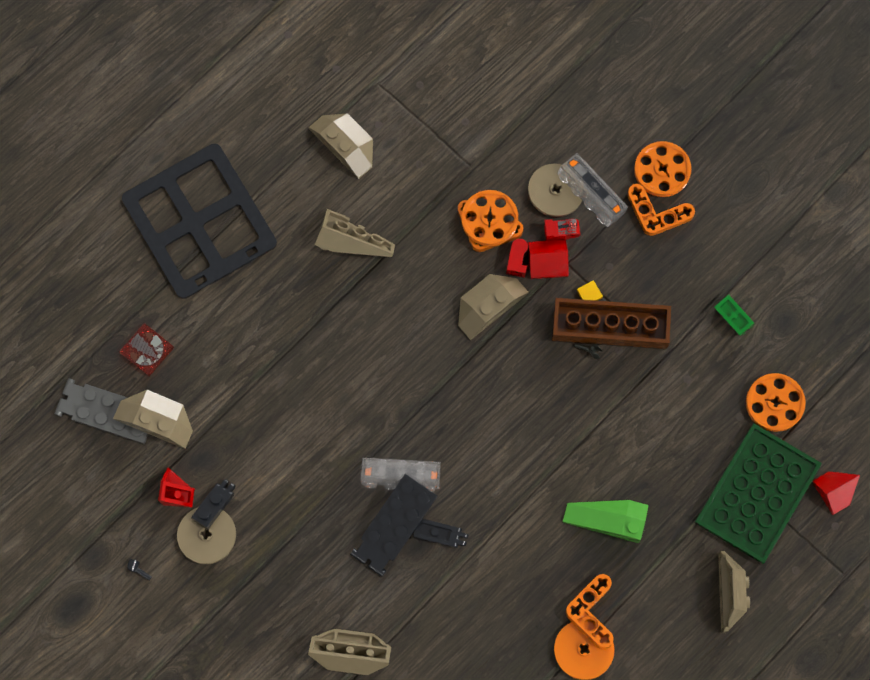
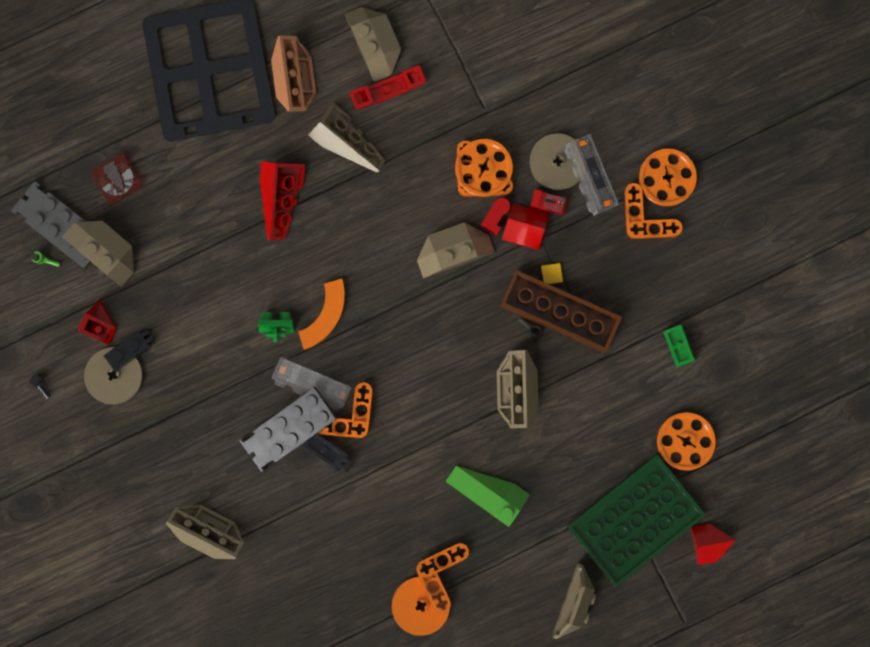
camera: 15 degrees right, 10 degrees up
none -> bright green hand [32,251,60,267]
none -> green hips [258,312,294,343]
none -> red wedge [260,161,305,240]
none -> nougat wedge [271,36,316,111]
none -> orange tile [298,278,345,350]
none -> orange beam [318,382,372,438]
none -> red slope [349,65,426,110]
none -> dark tan wedge [497,350,538,428]

